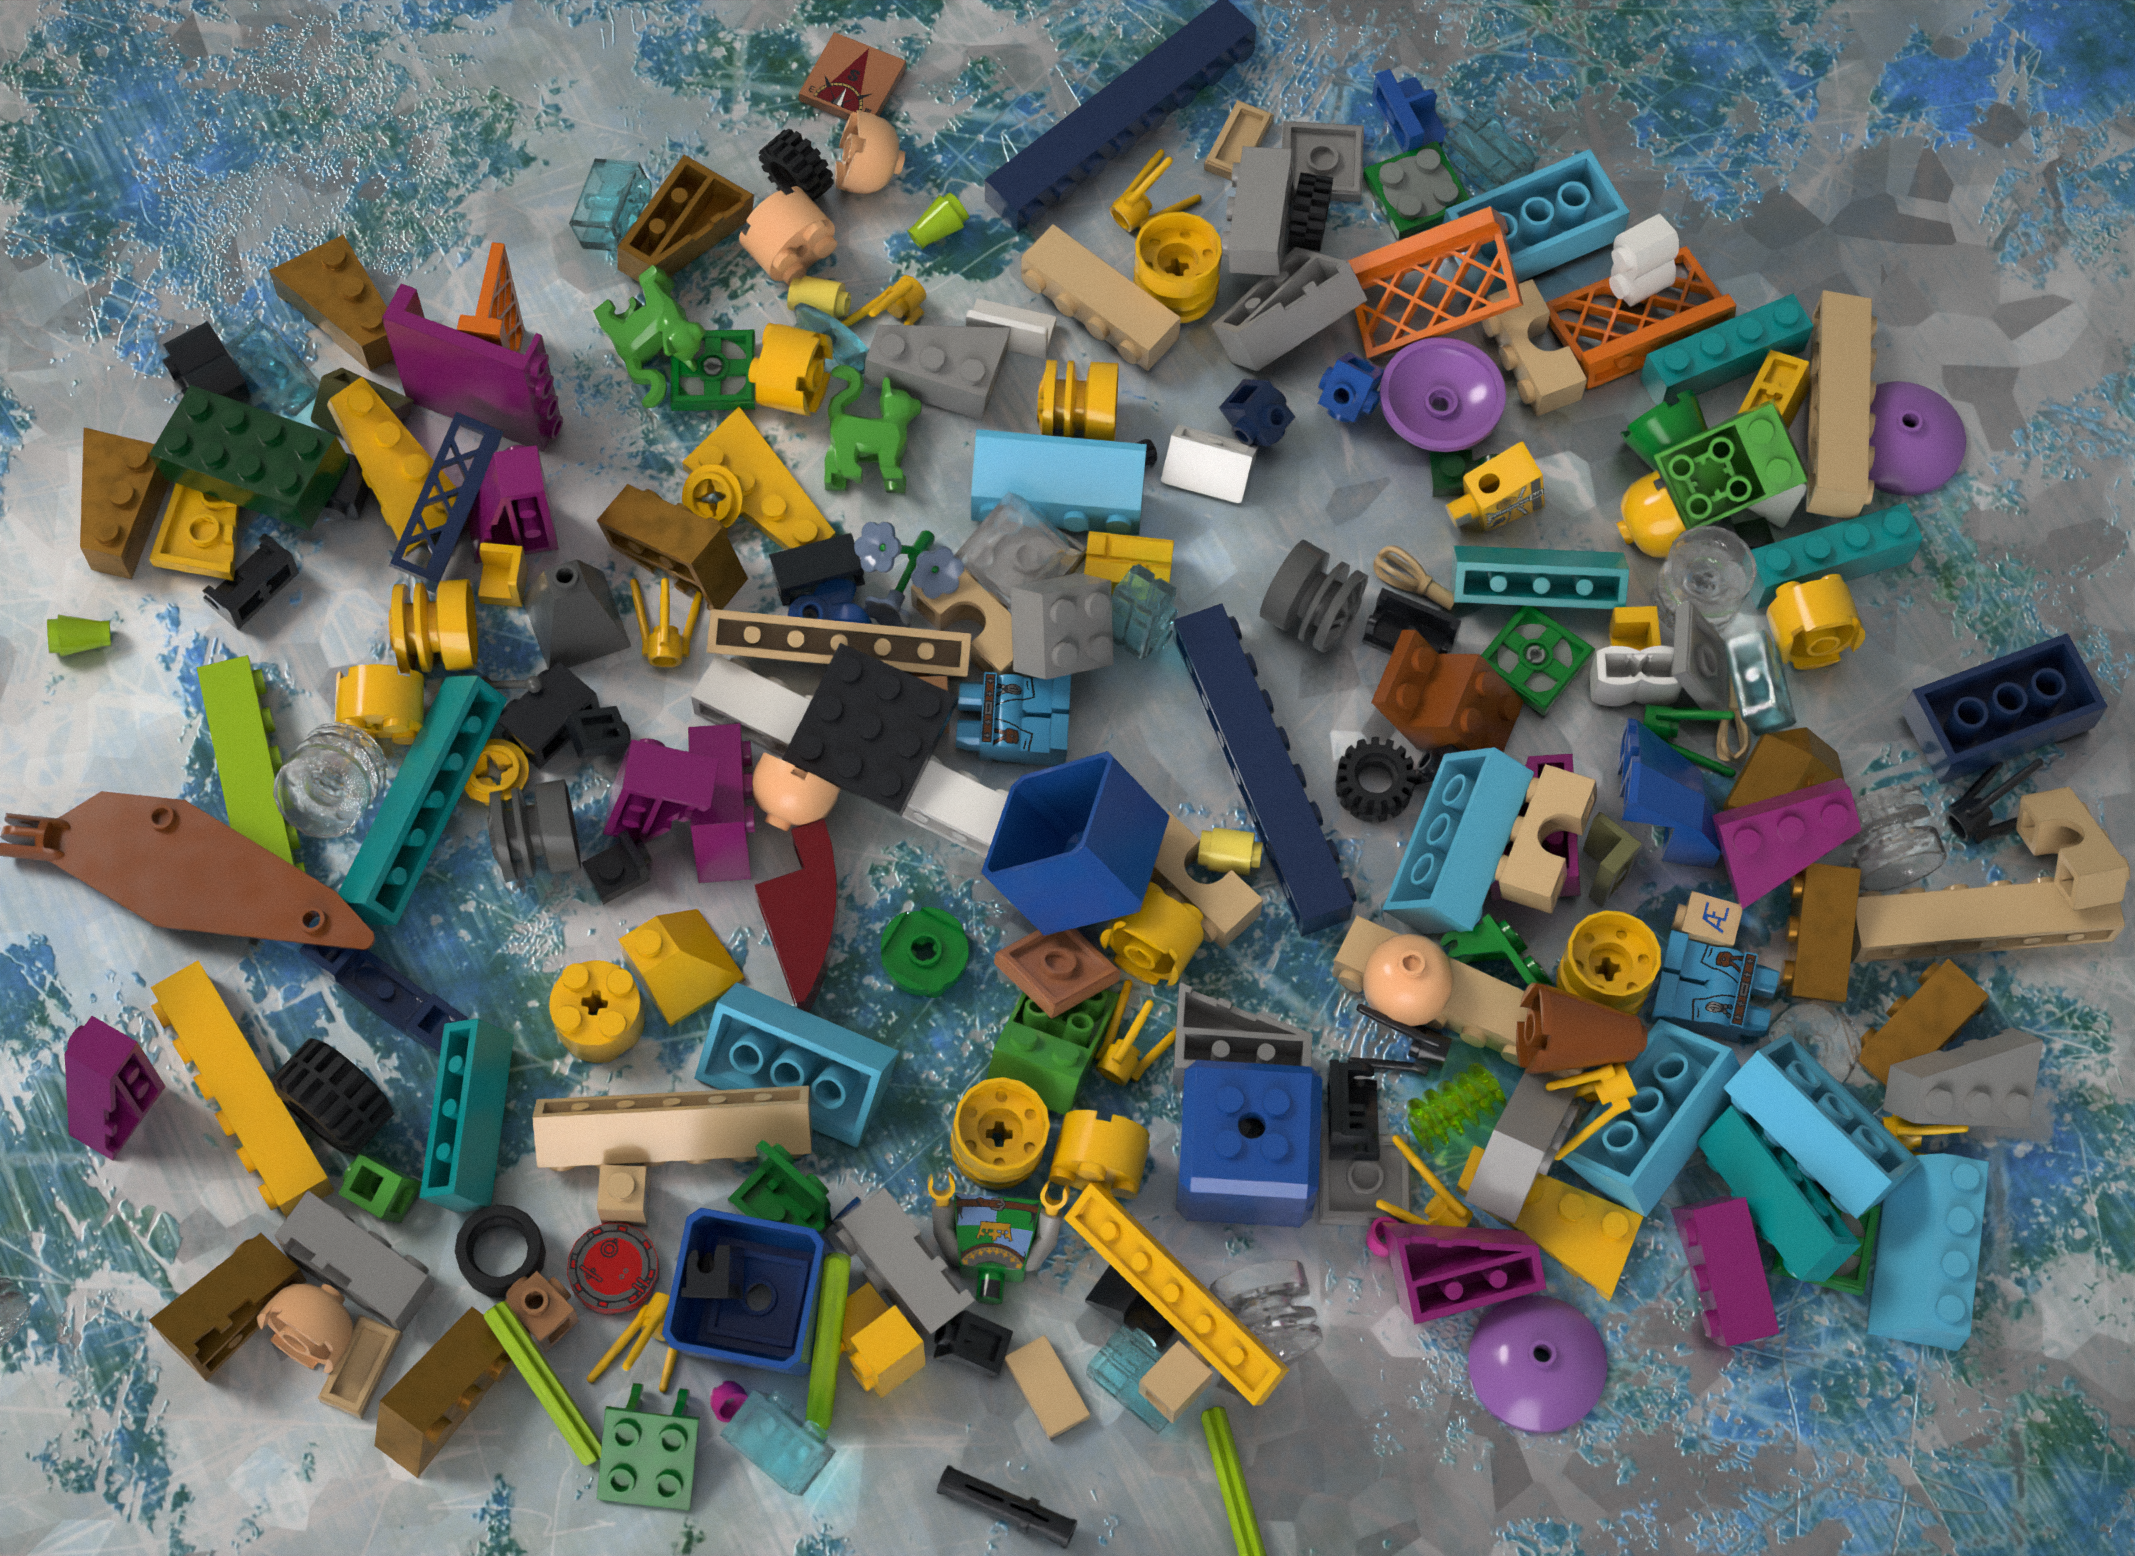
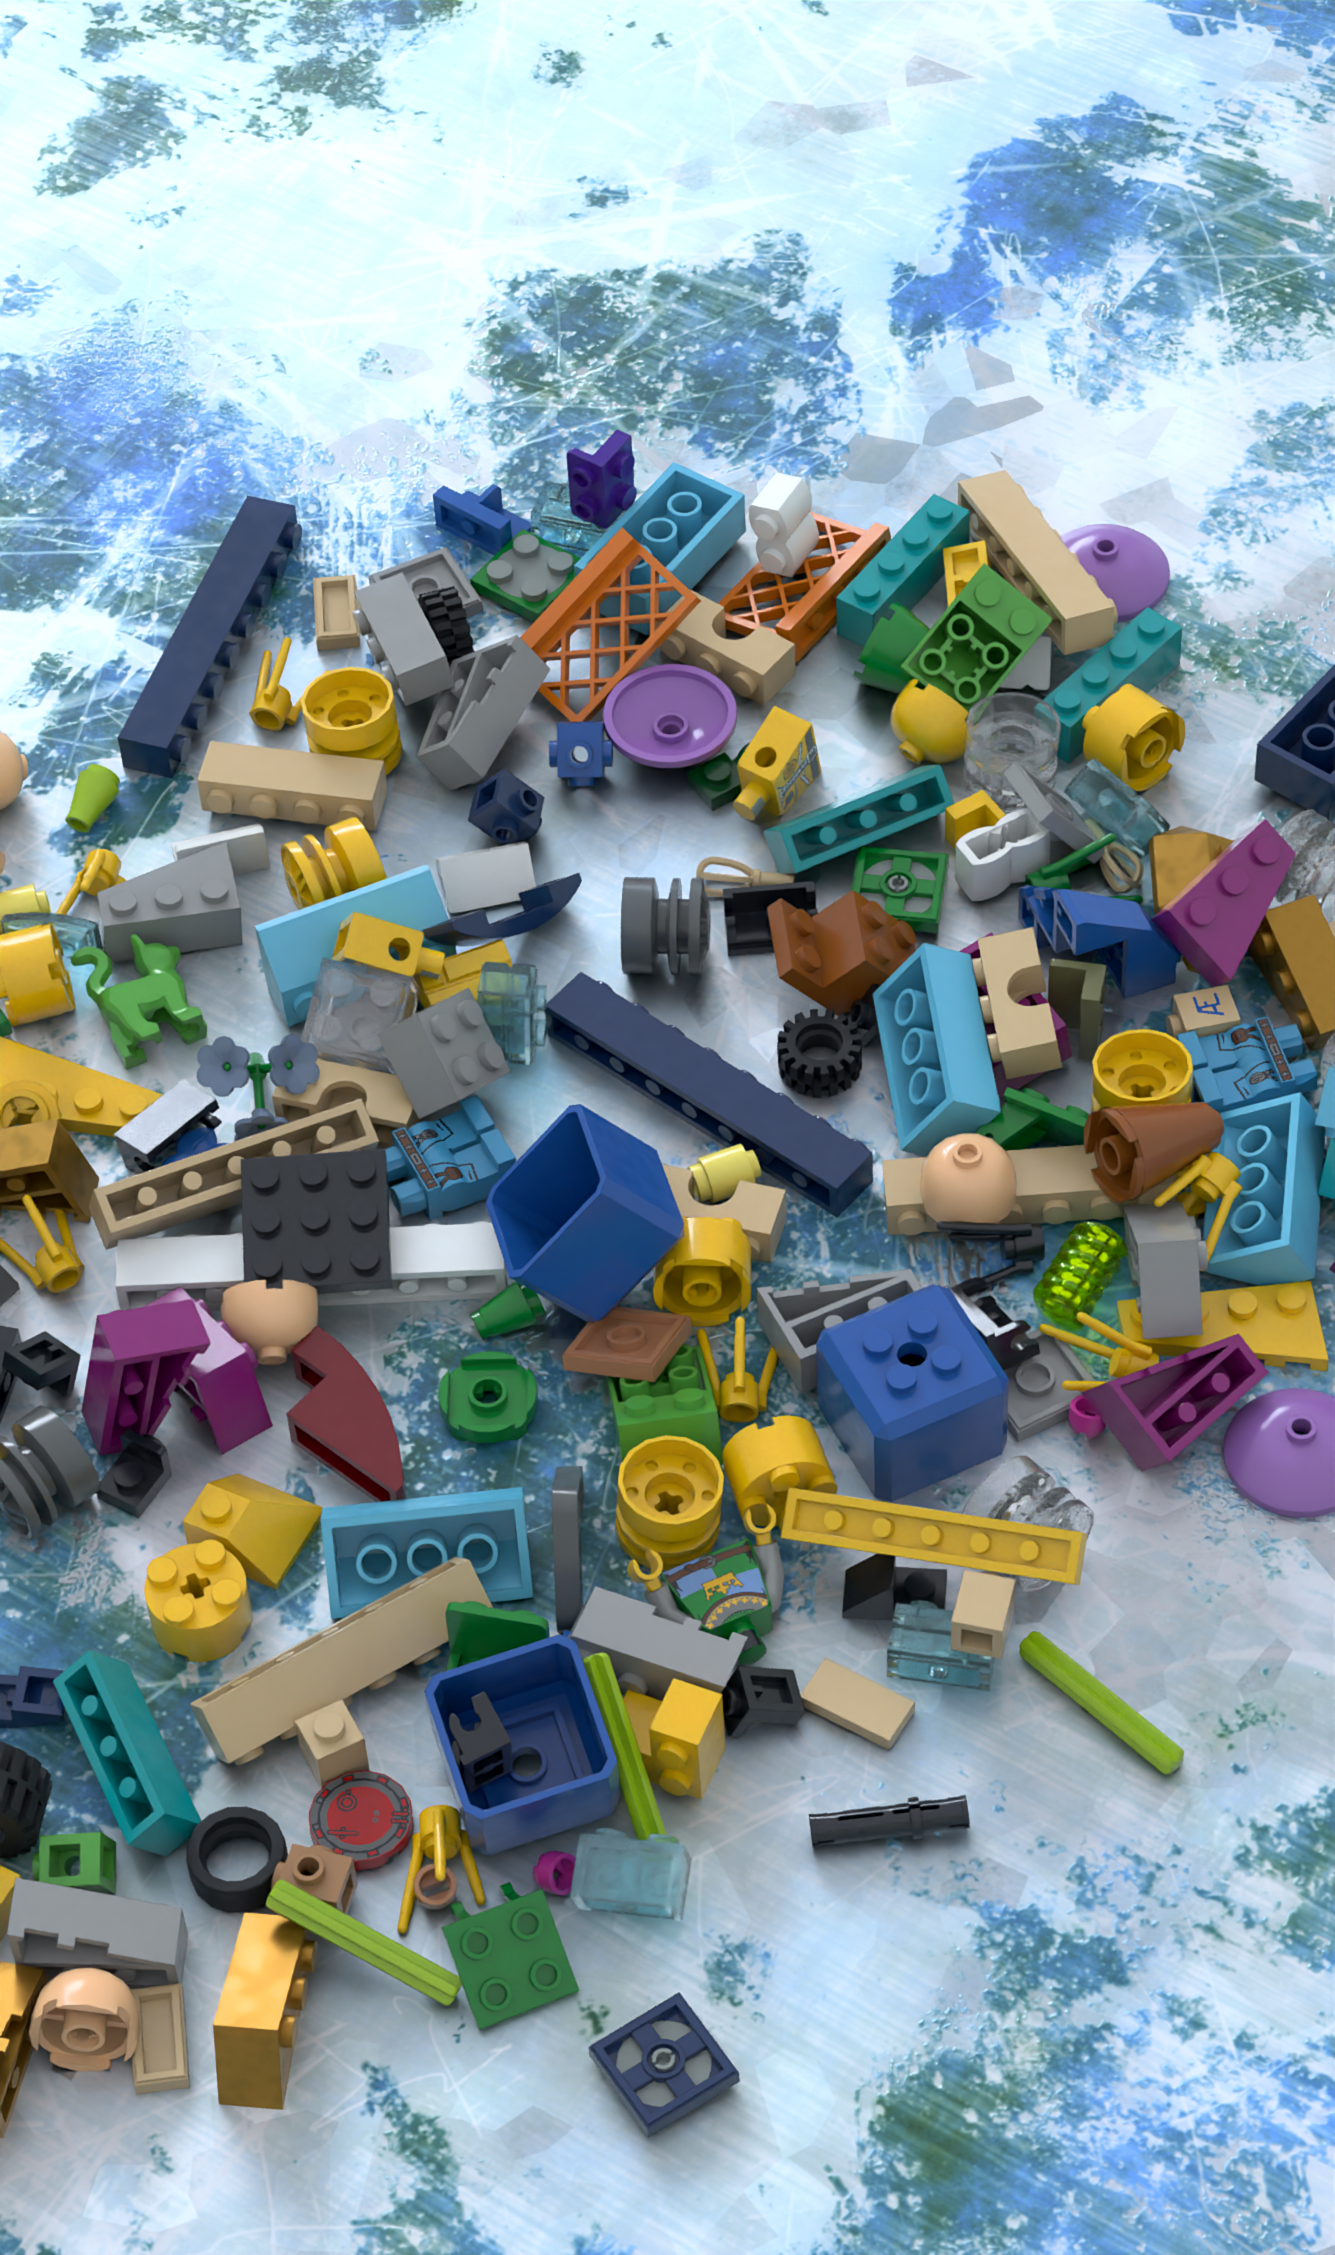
camera: 25 degrees left, 15 degrees down
none -> yellow torso [330,912,445,985]
none -> nougat hinge [414,1864,457,1910]
none -> dark blue slope [422,873,582,947]
none -> green cone [470,1281,546,1340]
none -> dark grey beam [552,1466,584,1633]
none -> dark purple bracket [566,430,637,529]

